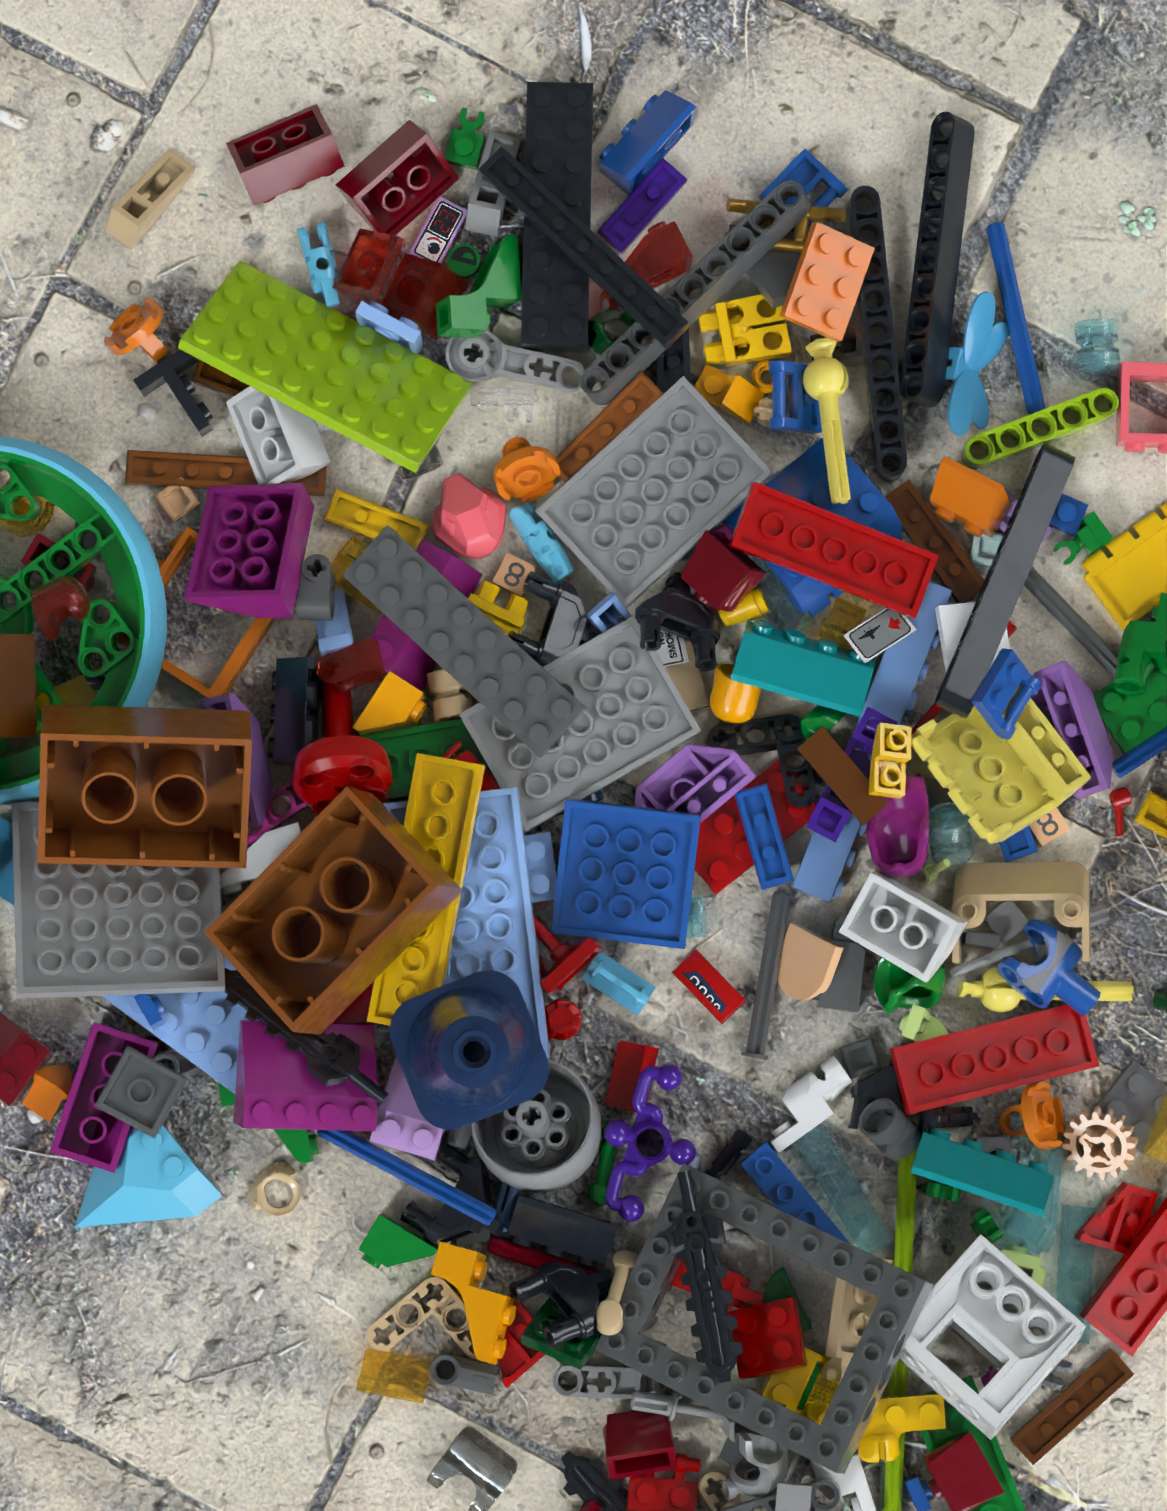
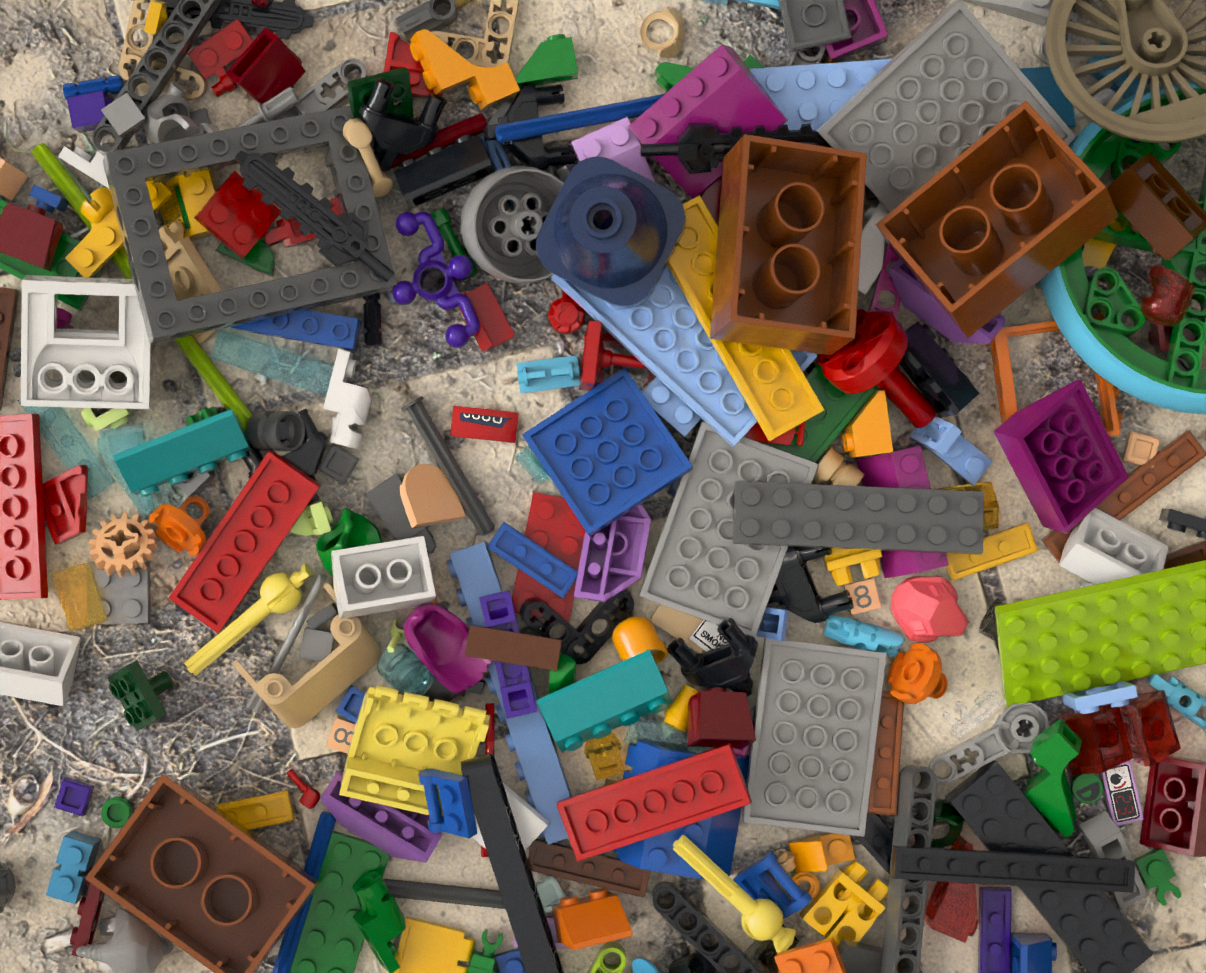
camera: 135 degrees right, 5 degrees up
blue plate [134,994,166,1030] -> none
dark grey piece [296,554,336,621] -> none
clear red piece [317,639,385,692] -> none
light grey sticker [843,608,917,663] -> none
yellow slope [869,722,912,799] -> none
black axle [924,1106,978,1129] -> none
green plate [969,1207,1003,1244] -> none
blue connector [998,919,1101,1016] -> none

